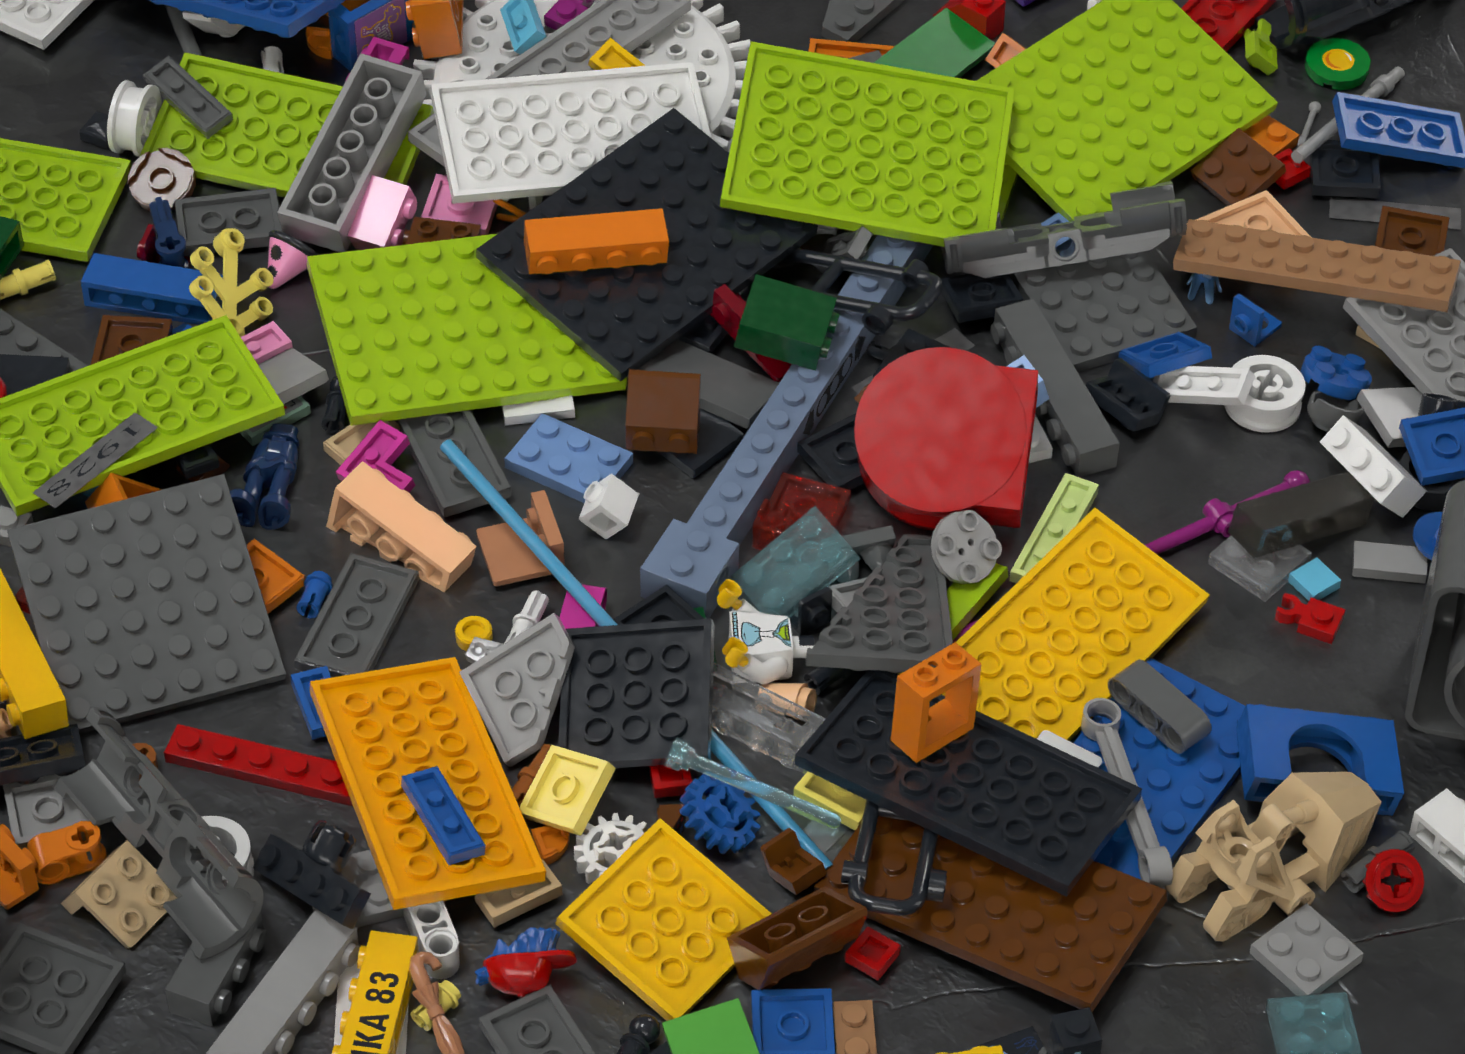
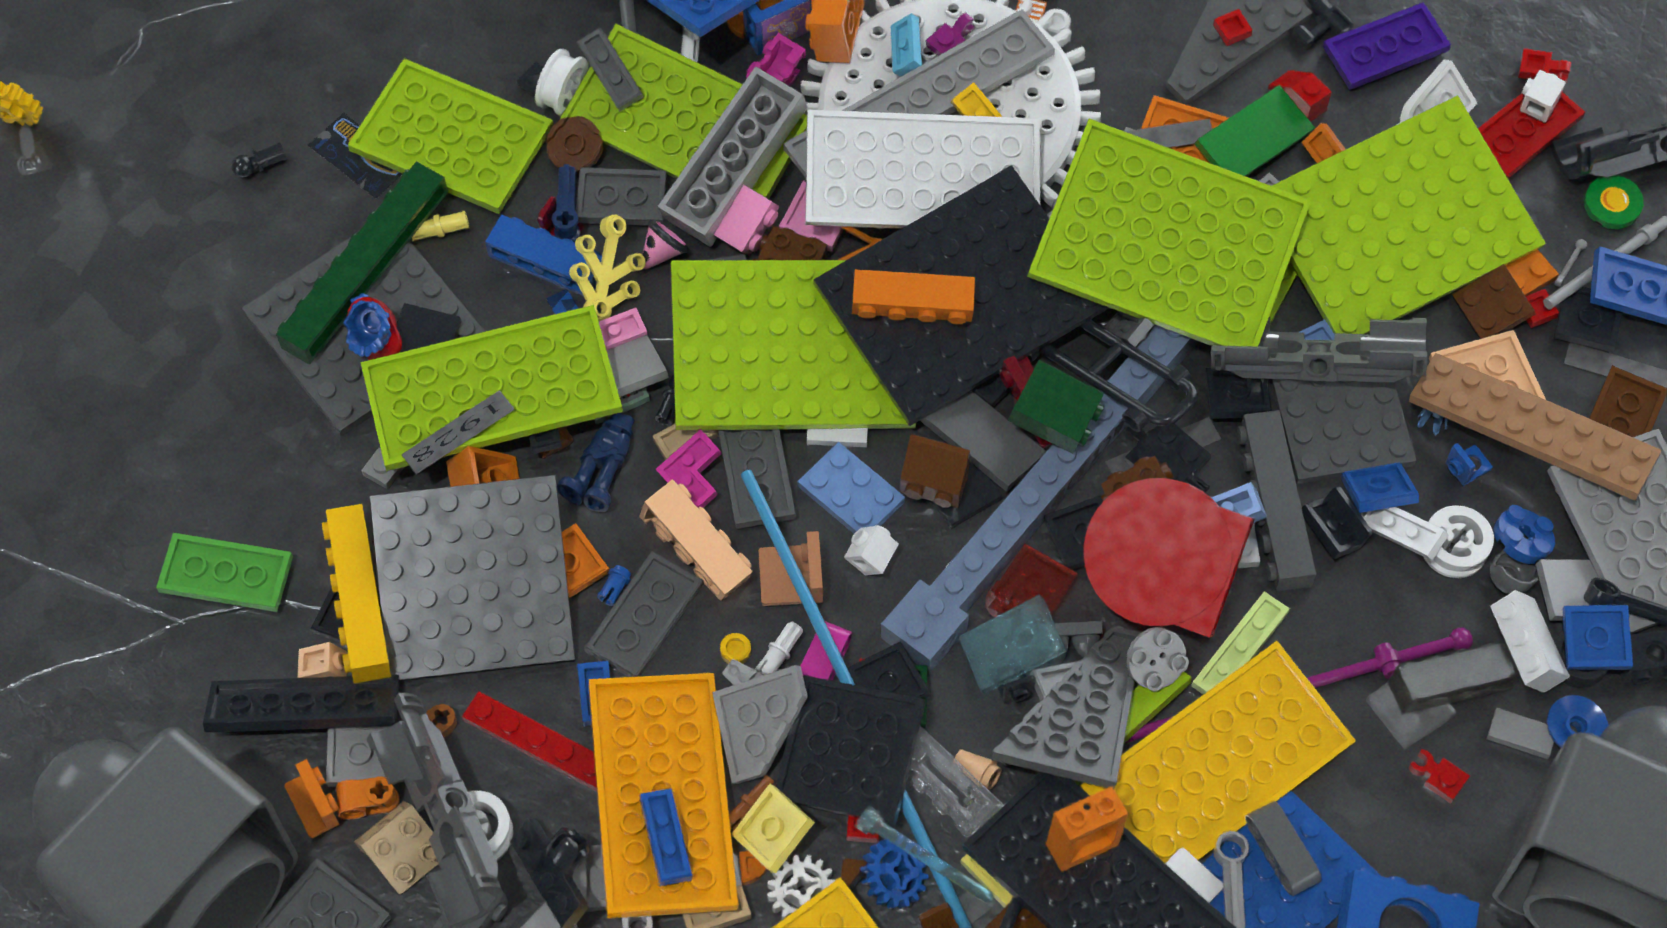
camera: 15 degrees right, 15 degrees up
reddish brown plate [91,315,173,365] -> none
torso [717,579,814,685] -> none
lime plate [1243,18,1278,75] -> none
medium azure tile [1288,558,1341,601] -> none

